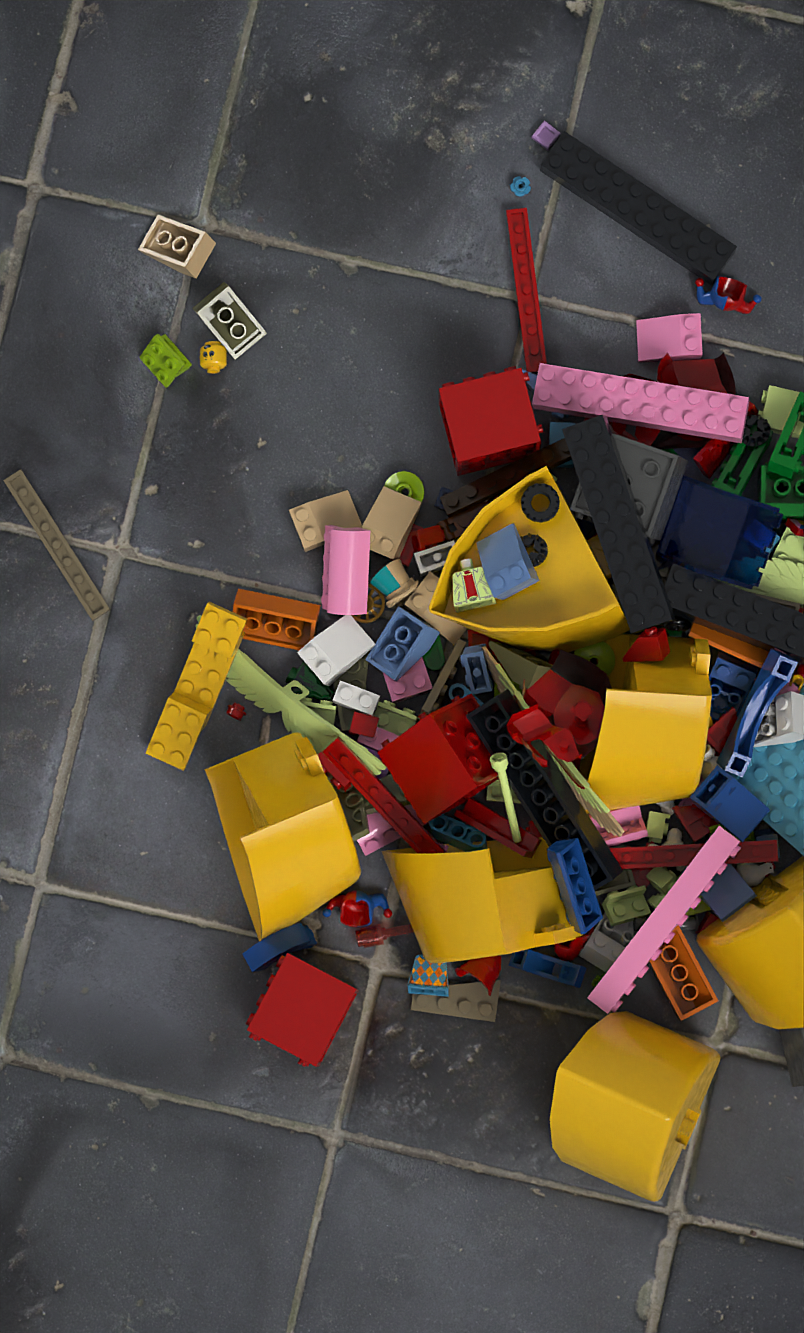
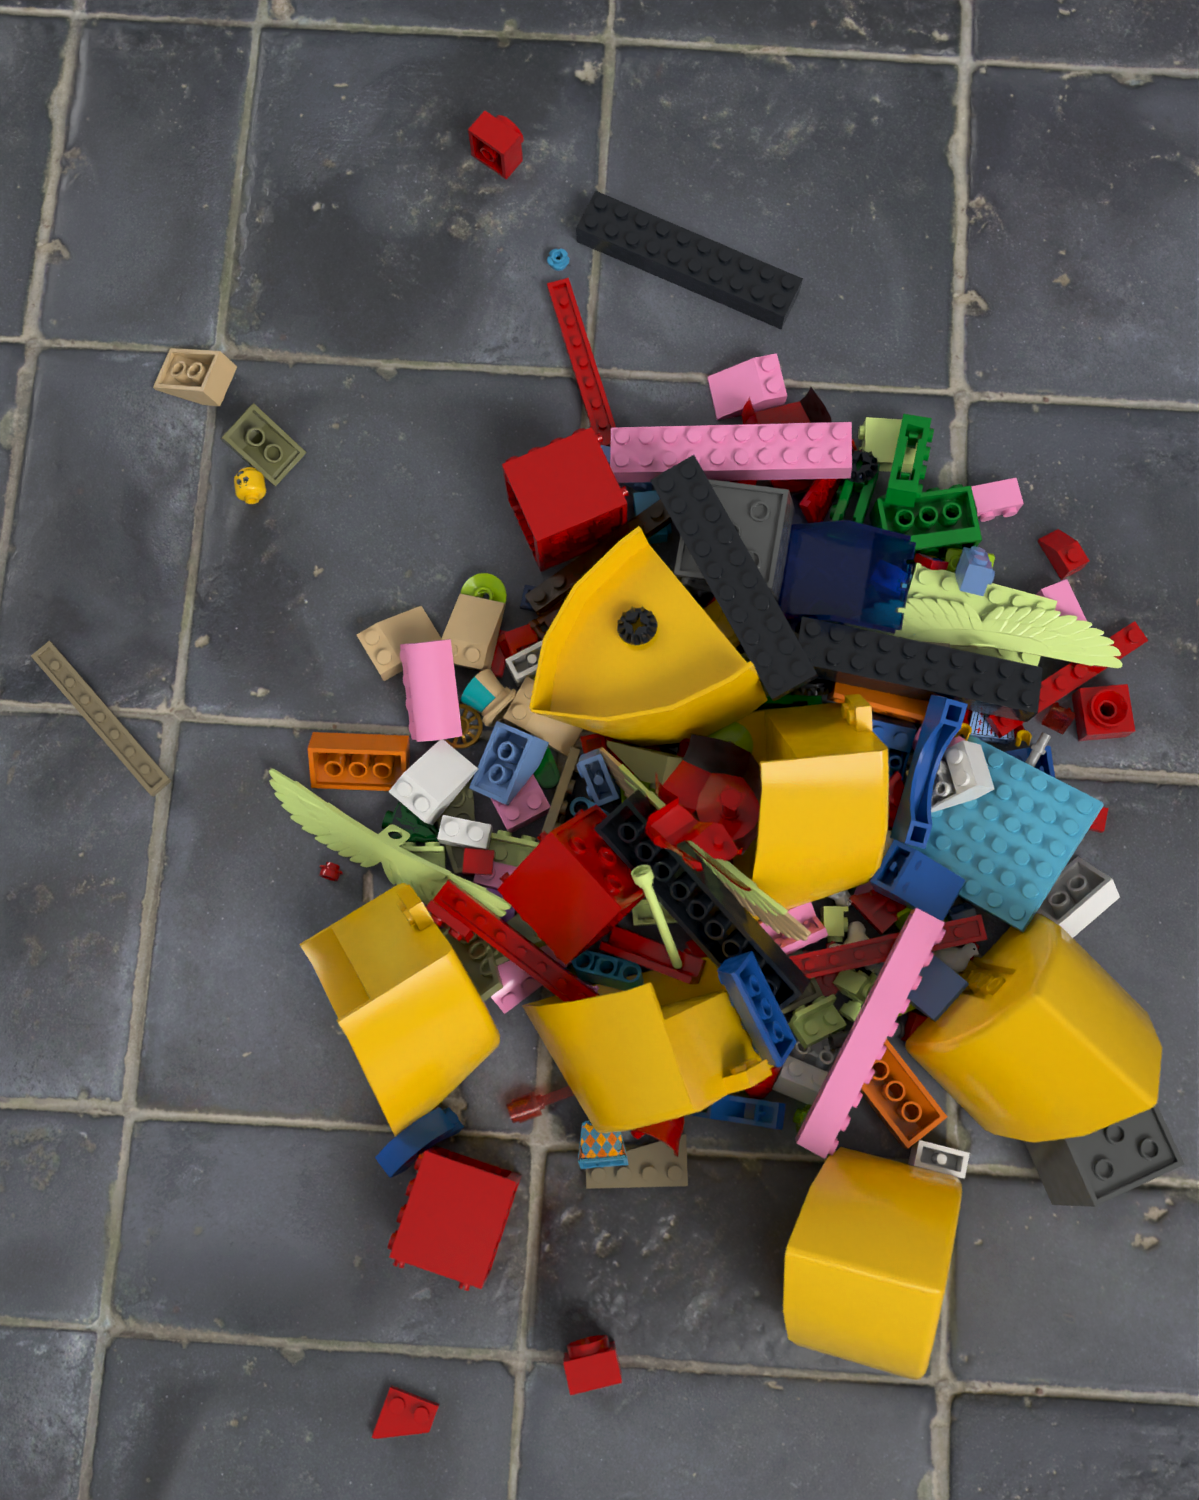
camera: 15 degrees left, 5 degrees down
lime bracket [140,334,192,387] -> none
yellow bracket [145,602,248,771] -> none
red piece [322,890,393,927] -> none
yellowish green torso [452,559,497,613] -> none
medium blue slope [476,523,540,600] -> none
black tyre [521,483,560,523] -> none
lavender tile [531,121,561,151] -> none
red slope [622,626,670,662] -> none
red piece [695,276,762,314] -> none
none -> red wing [371,1385,440,1439]
none -> red piece [468,110,524,180]
none -> red piece [563,1335,622,1395]
none -> white brick [908,1140,970,1179]

